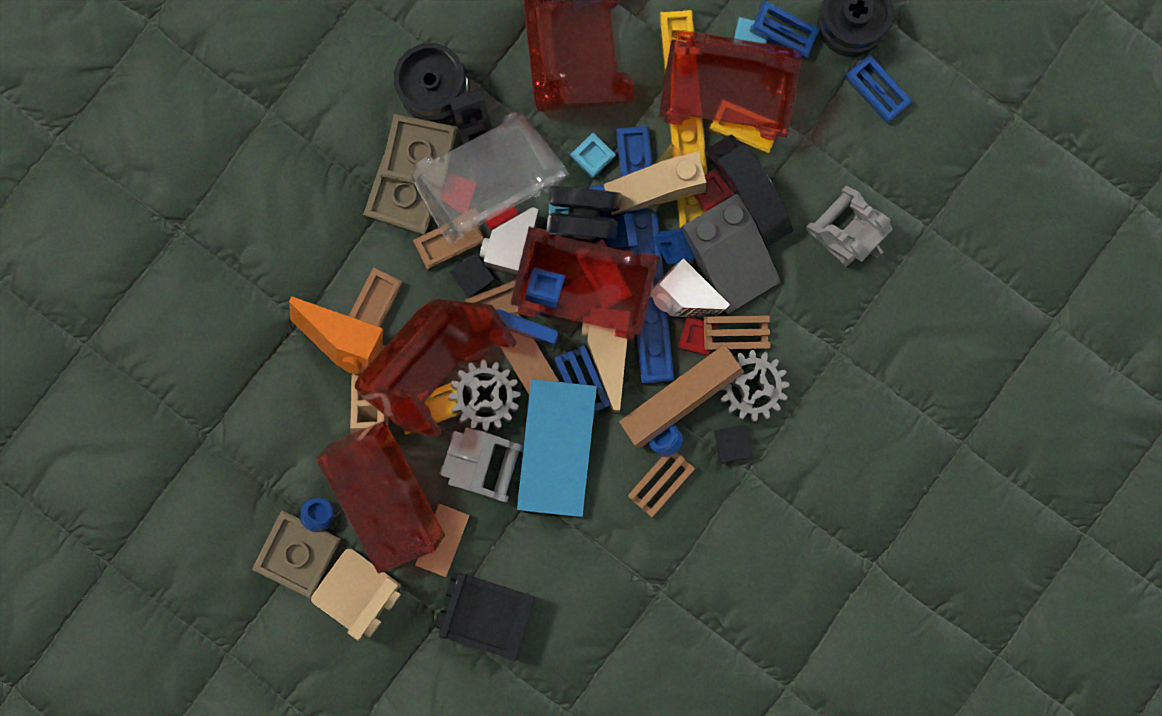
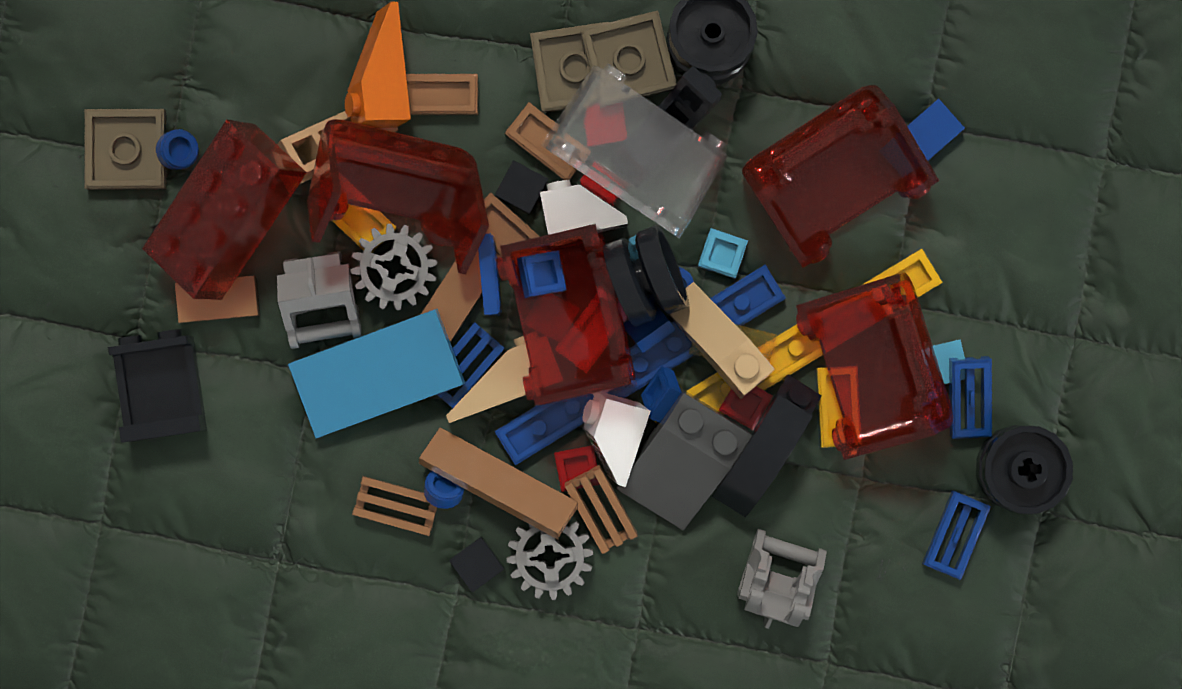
camera: 70 degrees right, 5 degrees up
tan bracket [311,549,401,640] -> none

